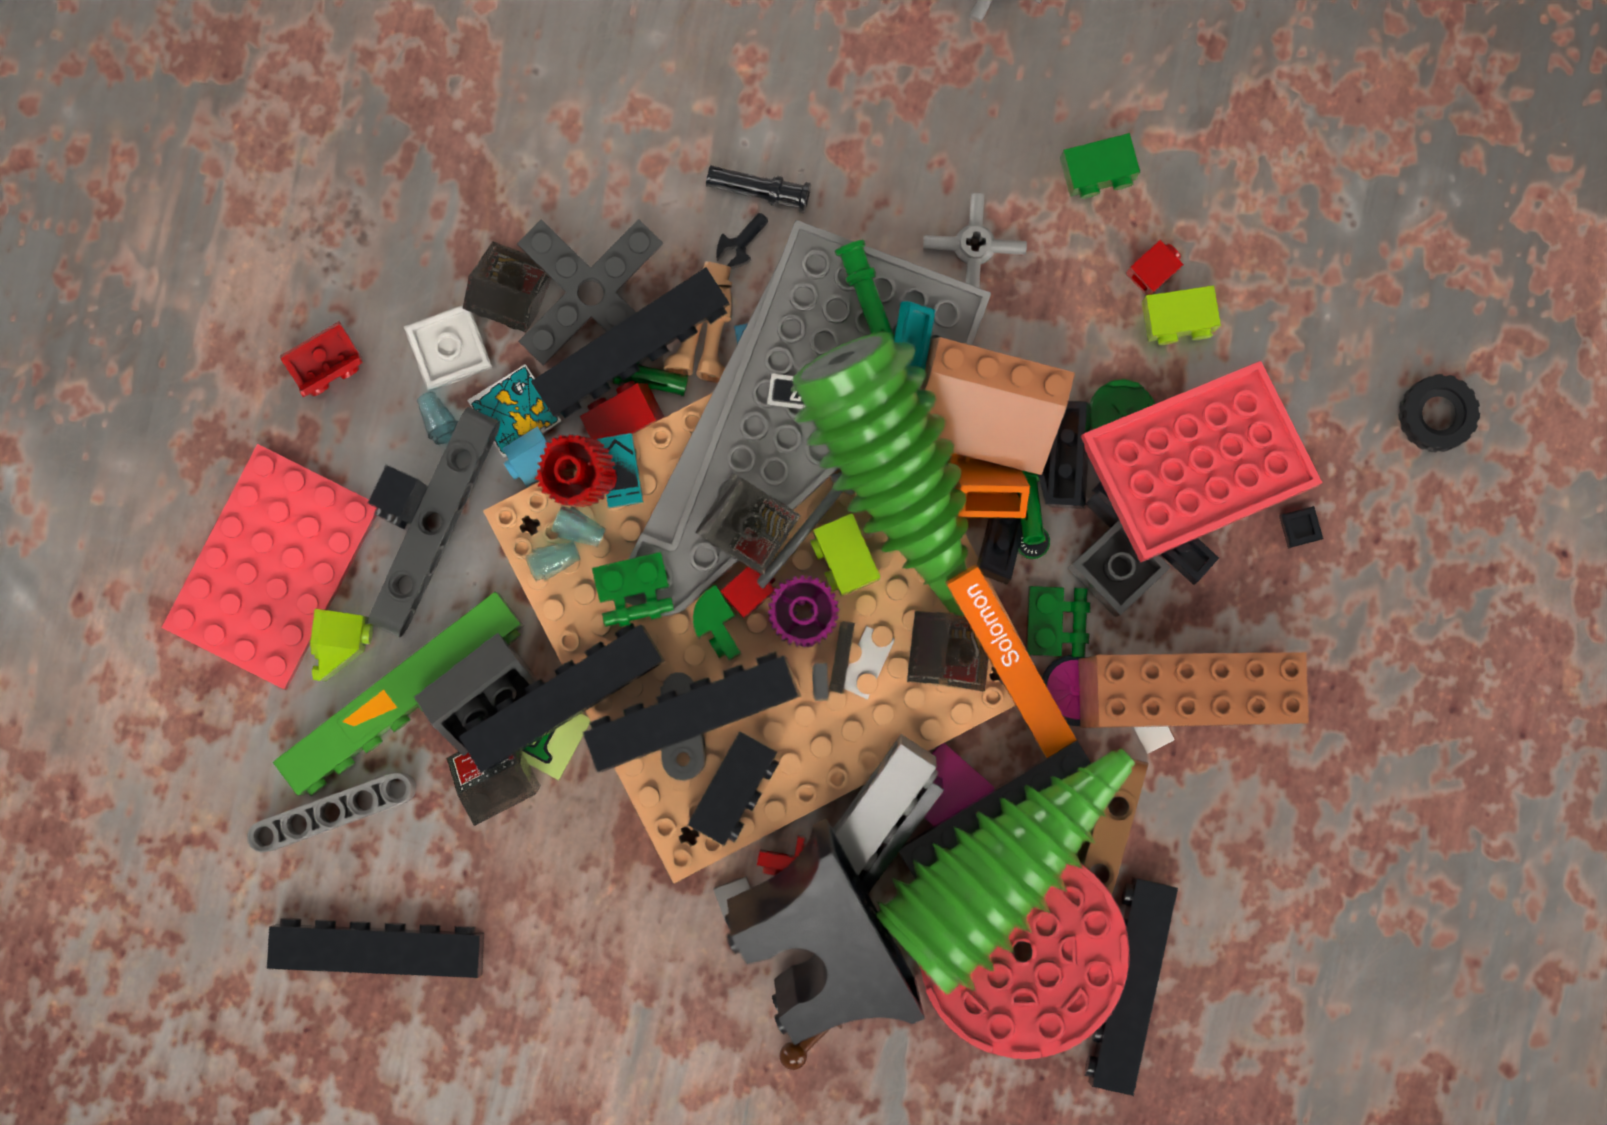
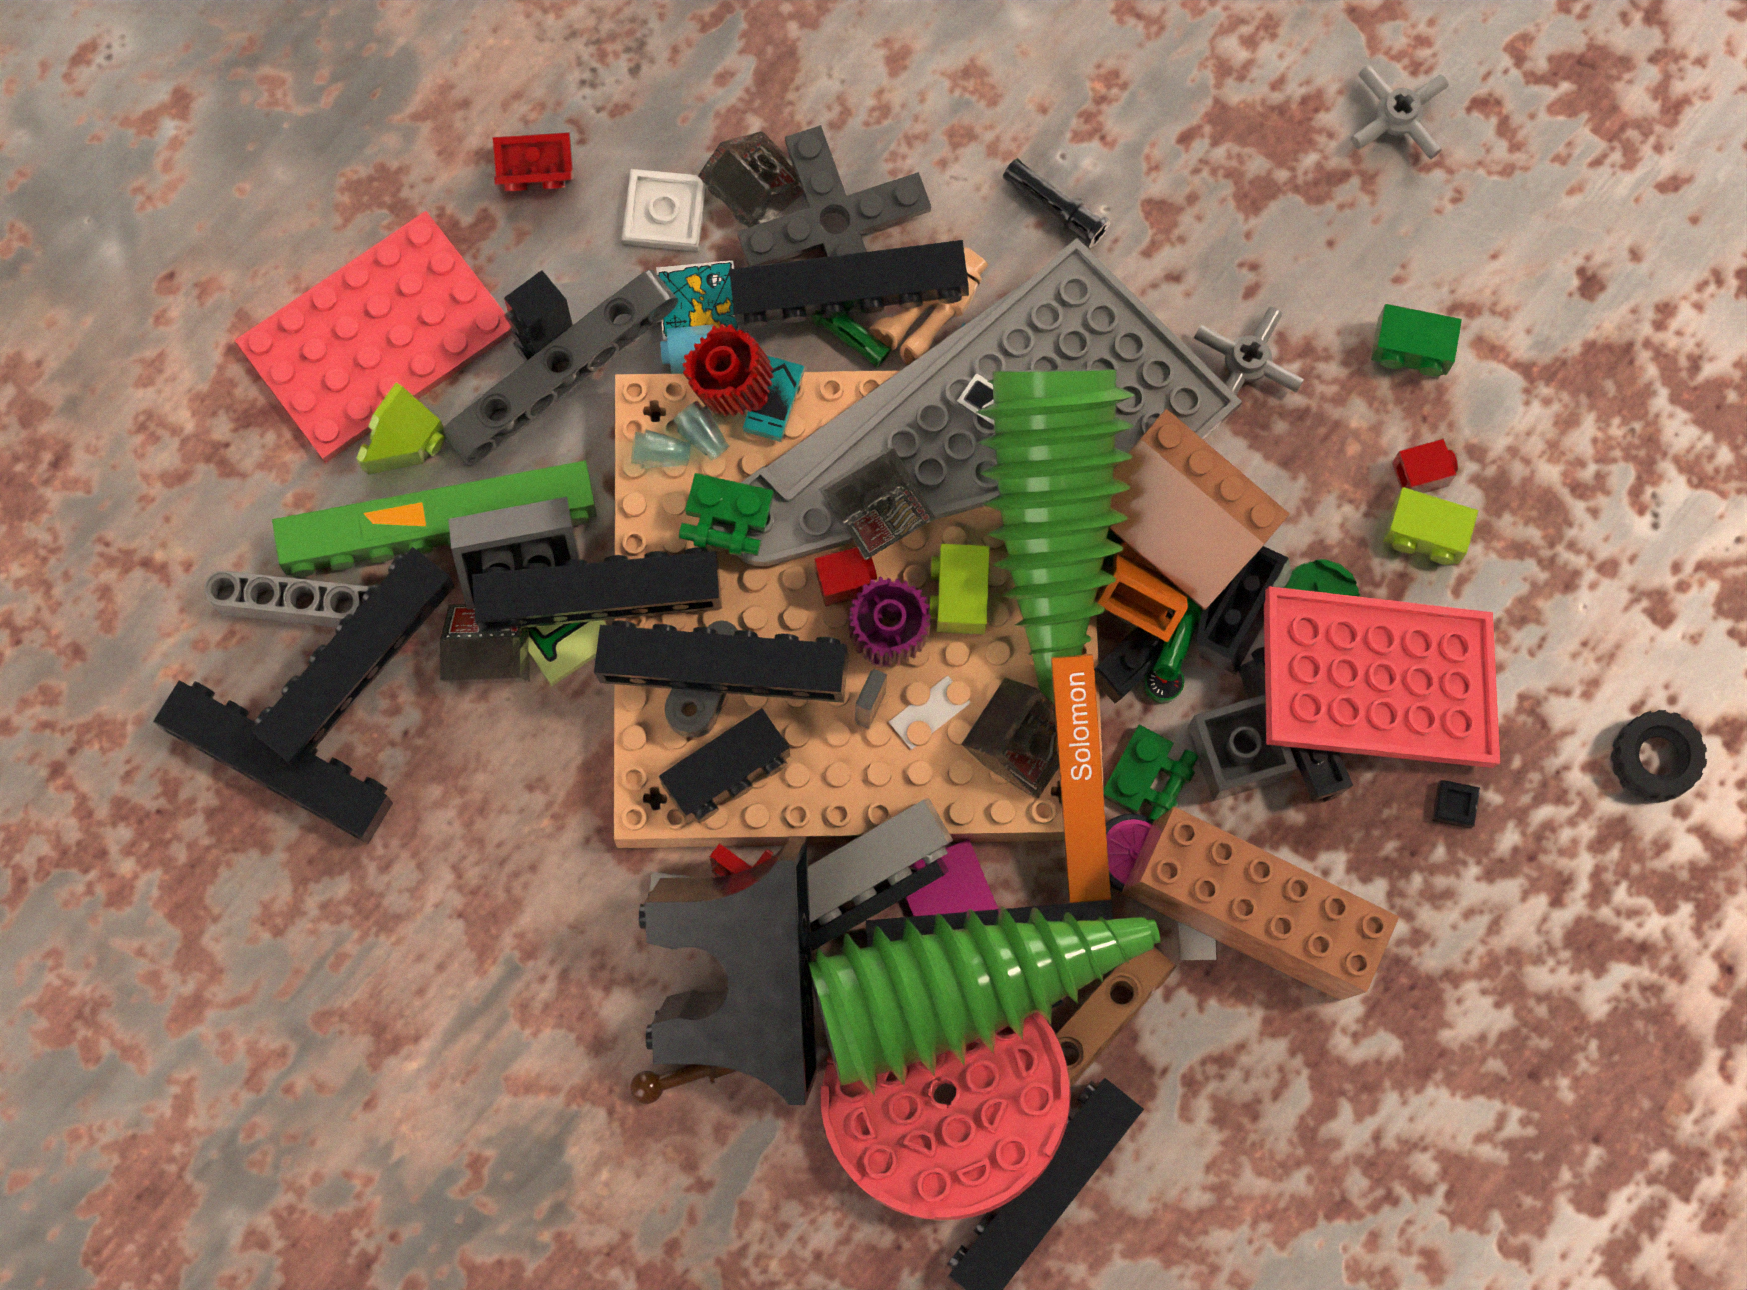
camera: 25 degrees right, 10 degrees down
clear light blue cone [417,392,458,445] -> none
red brick [579,381,665,440] -> none
green brick [693,585,741,661] -> none
black bar [716,213,768,269] -> none
dark grey piece [757,471,854,588] -> none
clear smoke tile [829,621,855,694] -> none
green pin [835,240,895,340] -> none
teal tile [894,301,936,370] -> none
none -> black brick [252,547,455,770]

